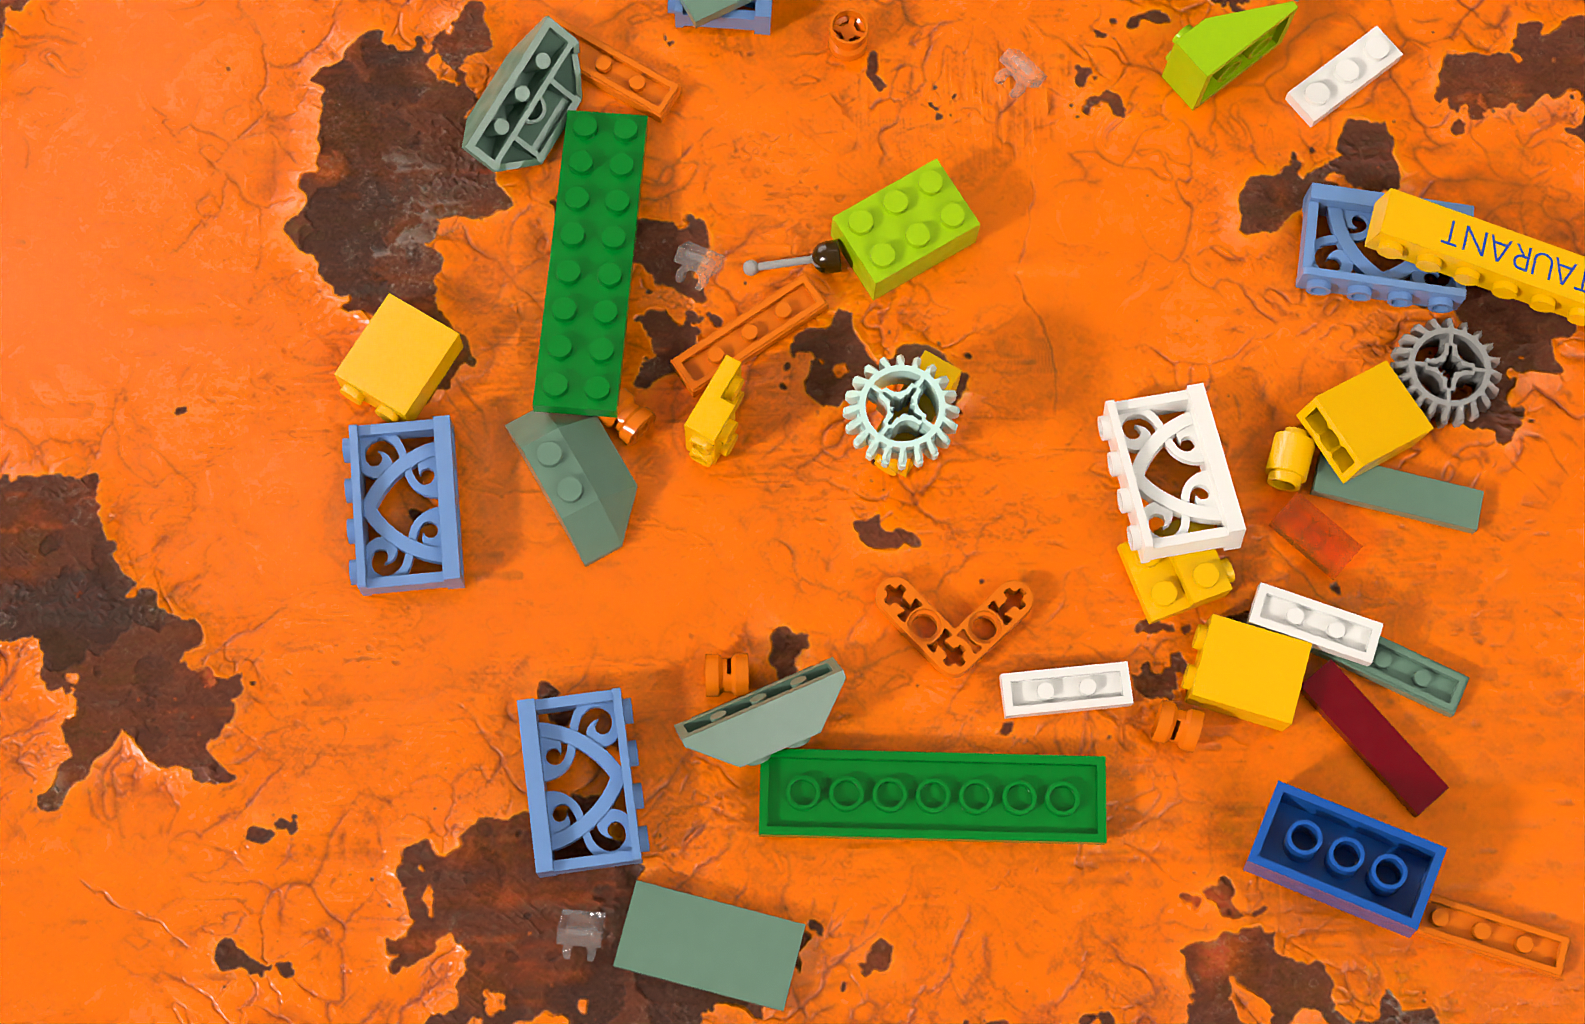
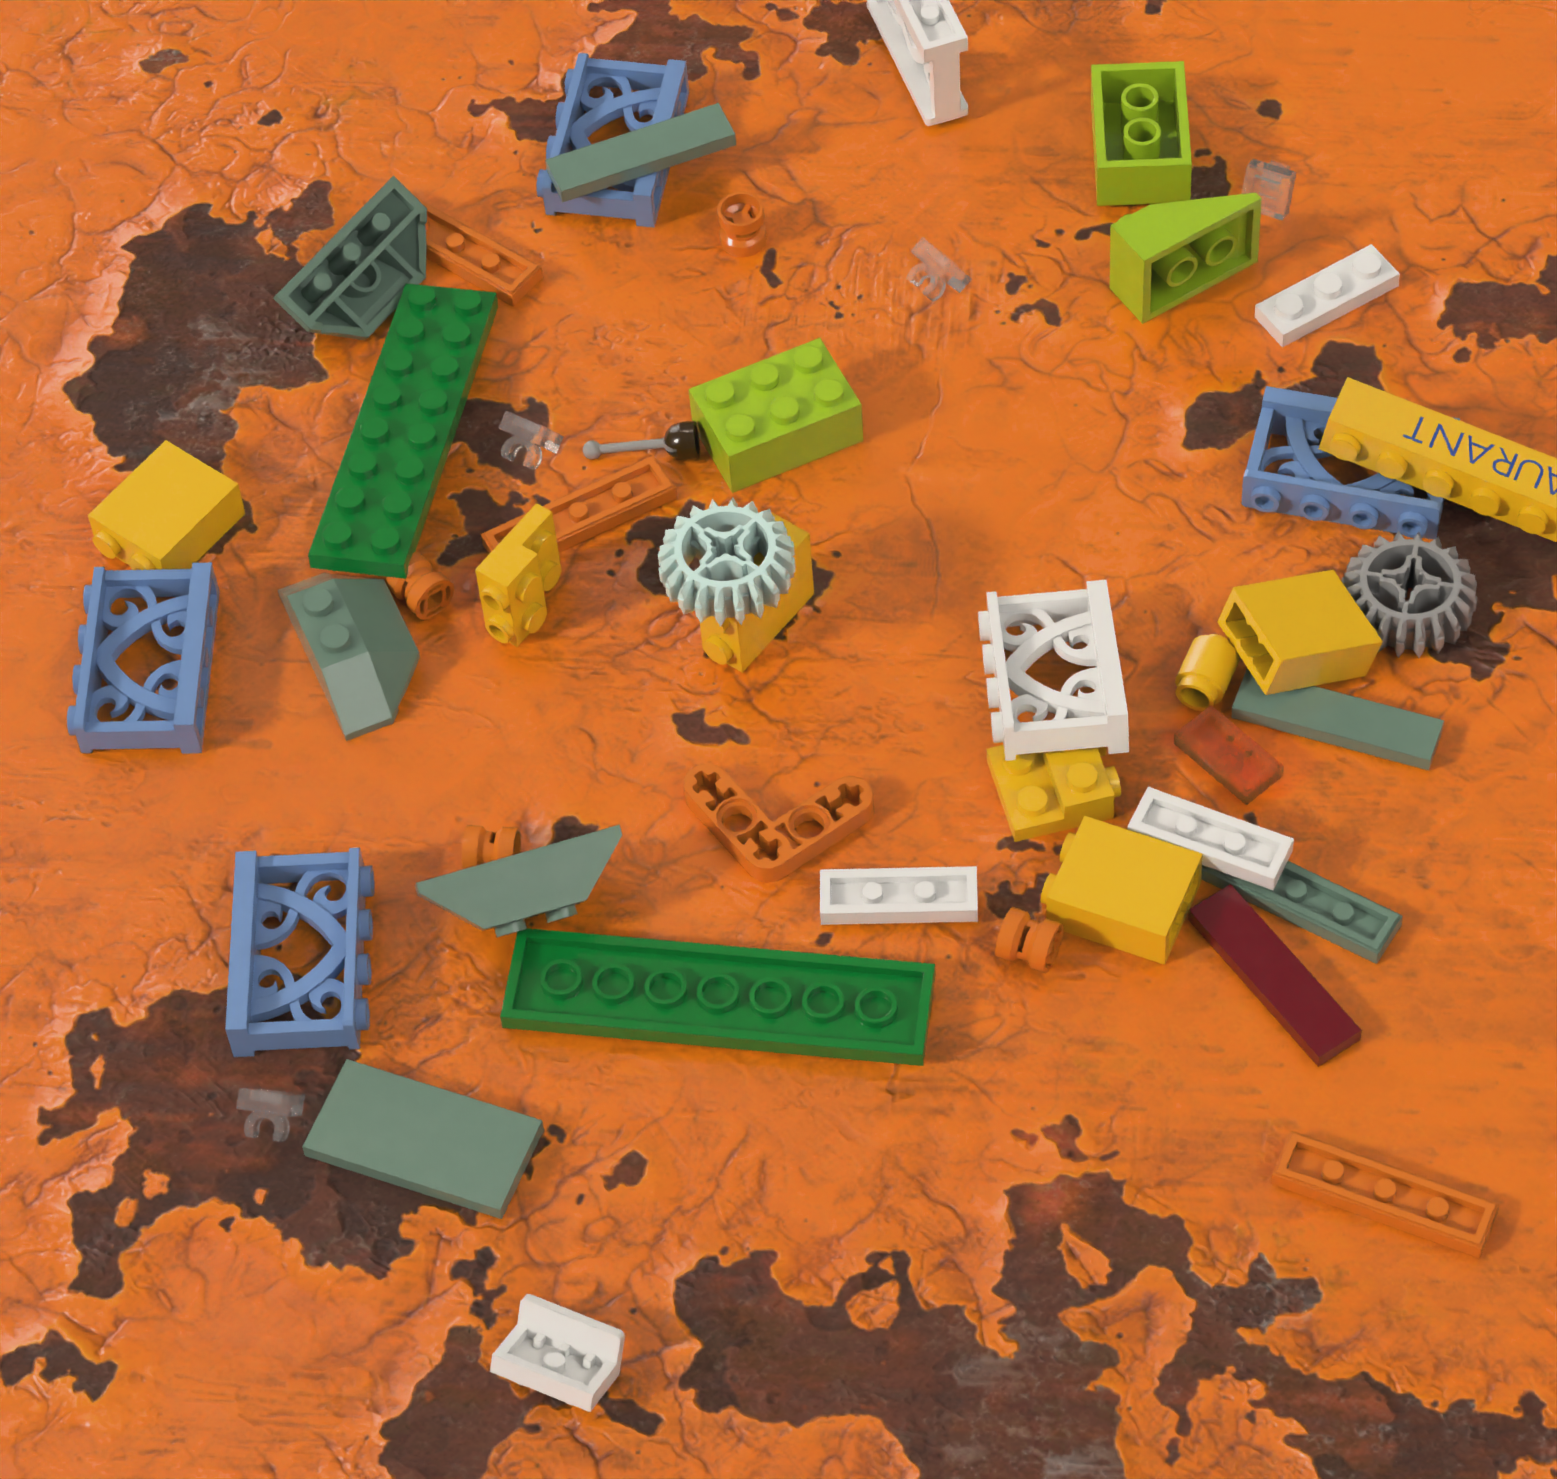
camera: 15 degrees right, 20 degrees down
blue brick [1243,780,1447,938] -> none

